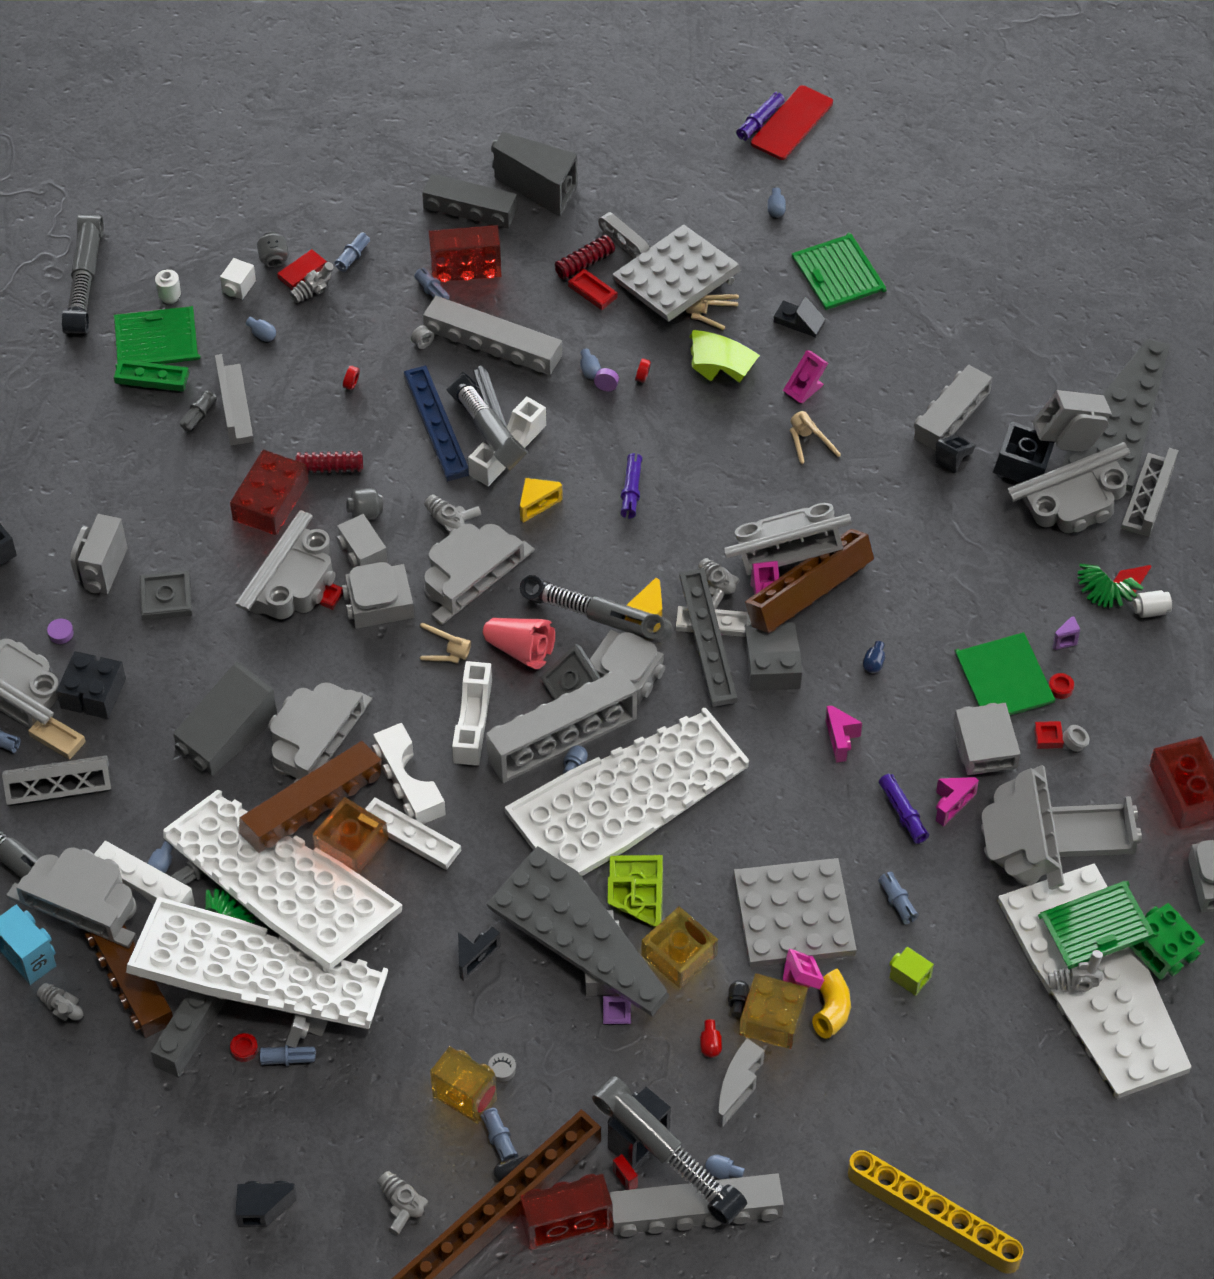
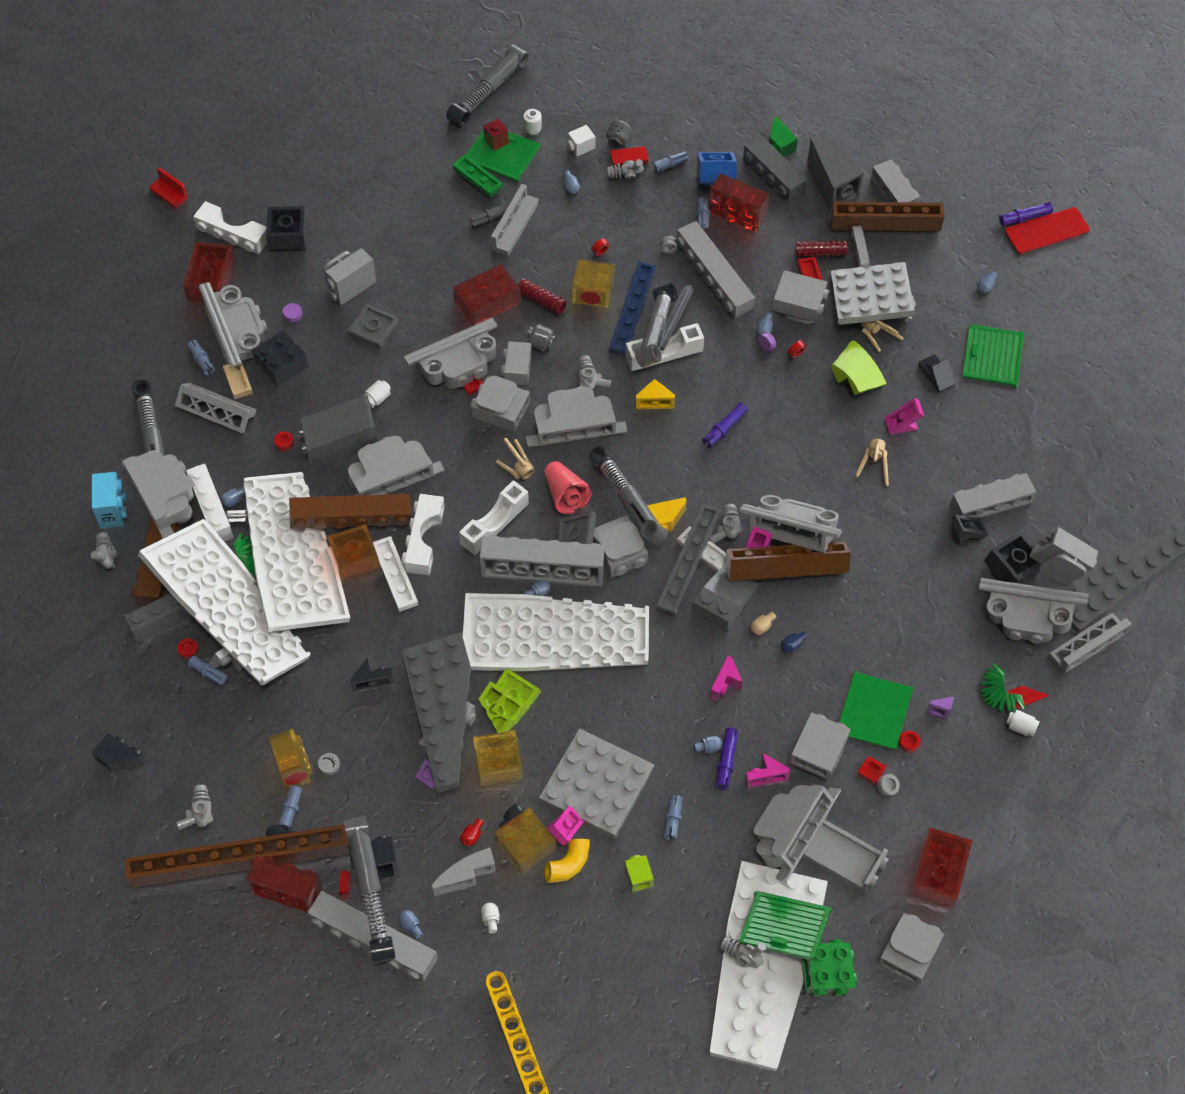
camera: 35 degrees right, 5 degrees up
none -> red tile [274,431,294,451]
none -> white brick [364,380,391,408]
none -> white cylinder [481,903,500,934]
none -> dark red brick [483,118,509,151]
none -> clear yellow brick [572,259,615,307]
none -> sand blue cylinder [693,736,723,754]
none -> blue brick [697,152,737,186]
none -> tan cylinder [750,611,776,635]
none -> green slope [769,116,798,157]
none -> light grey brick [772,270,829,324]
none -> reddish brown brick [831,202,944,231]
none -> light grey brick [871,159,919,202]

